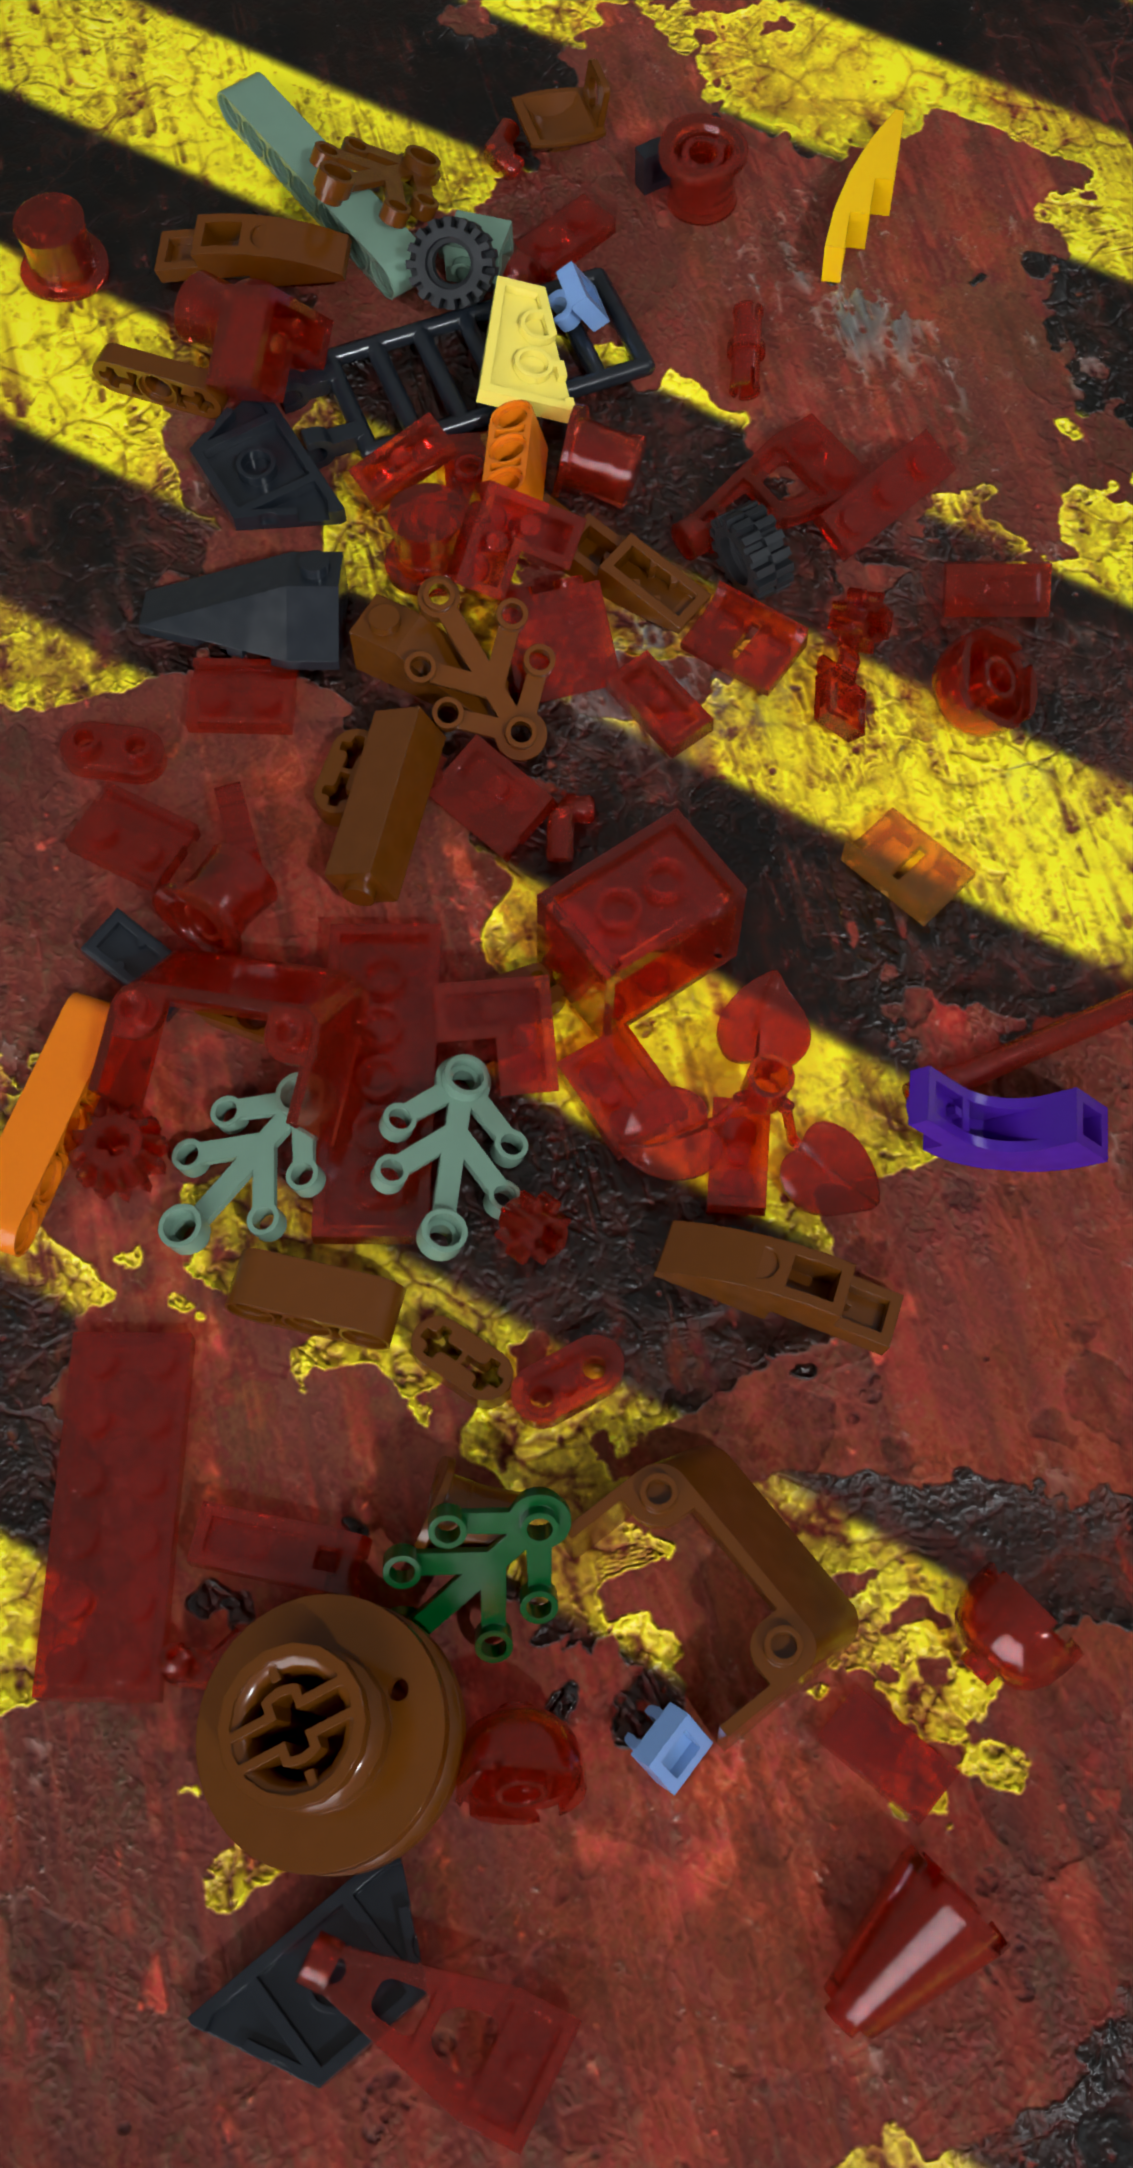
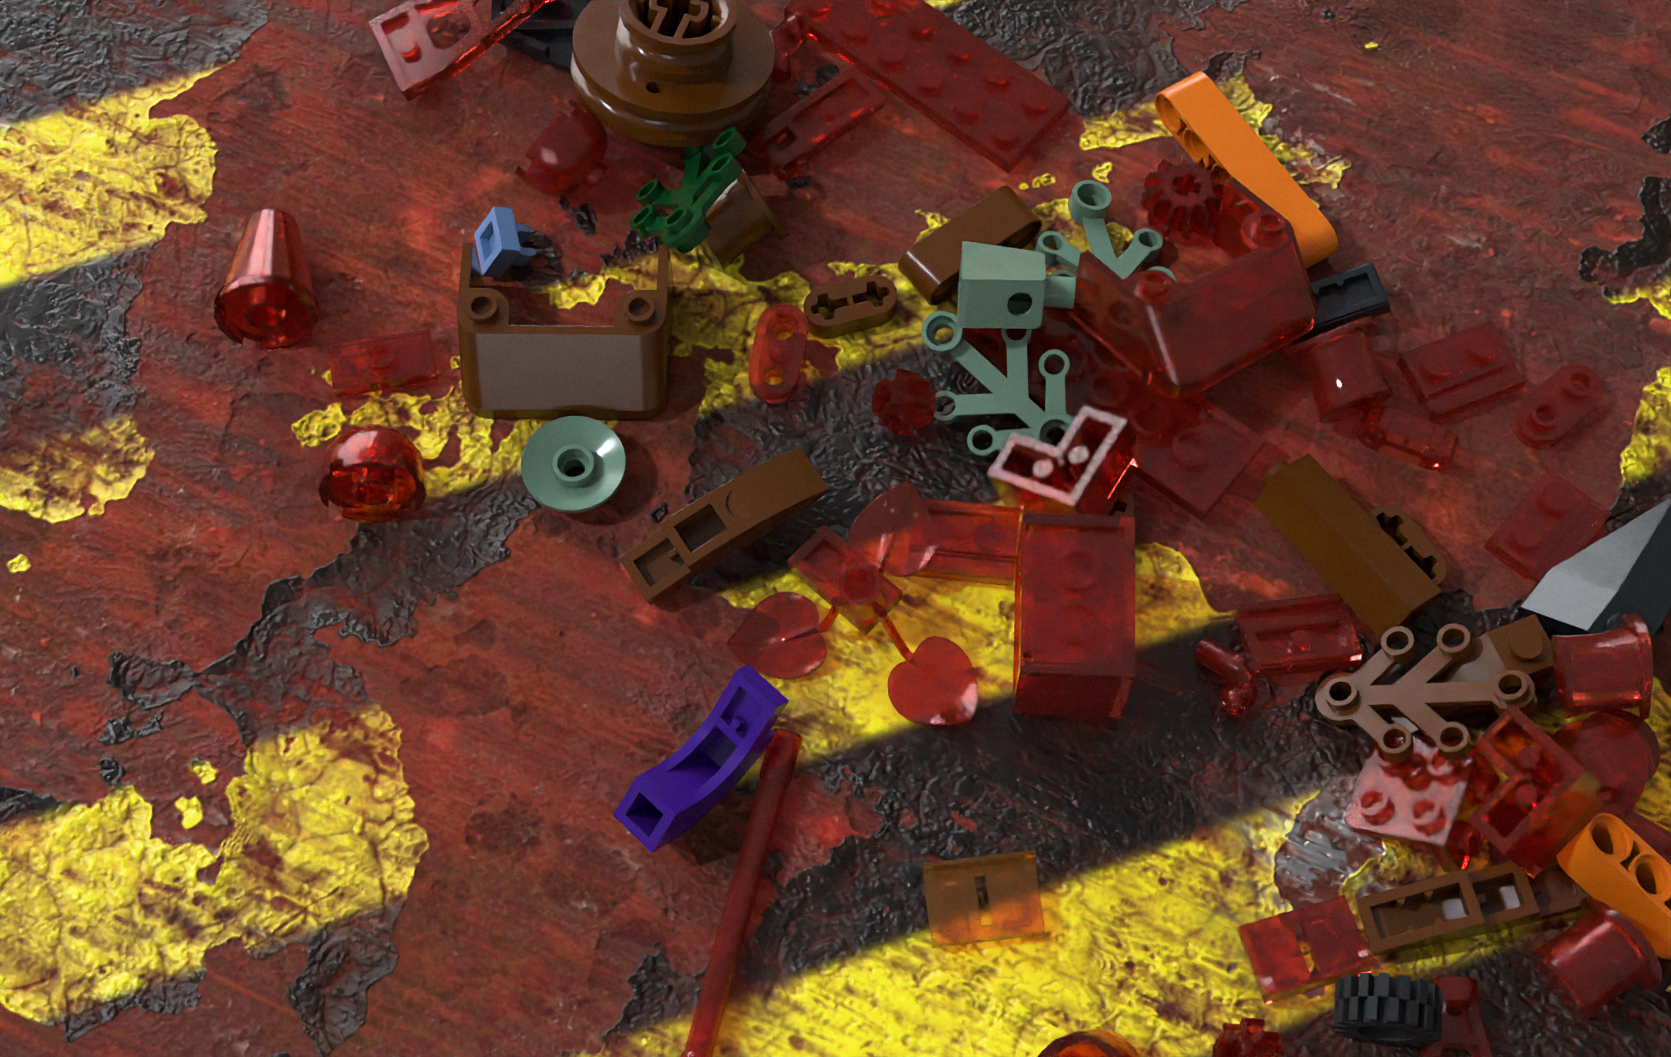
camera: 125 degrees right, 0 degrees up
clear red plate [606,650,714,759] -> none
clear red plate [814,644,867,743] -> none
none -> sand green dish [520,416,626,513]
none -> sand green torso [957,241,1076,329]
none -> clear red piece [1551,613,1653,720]

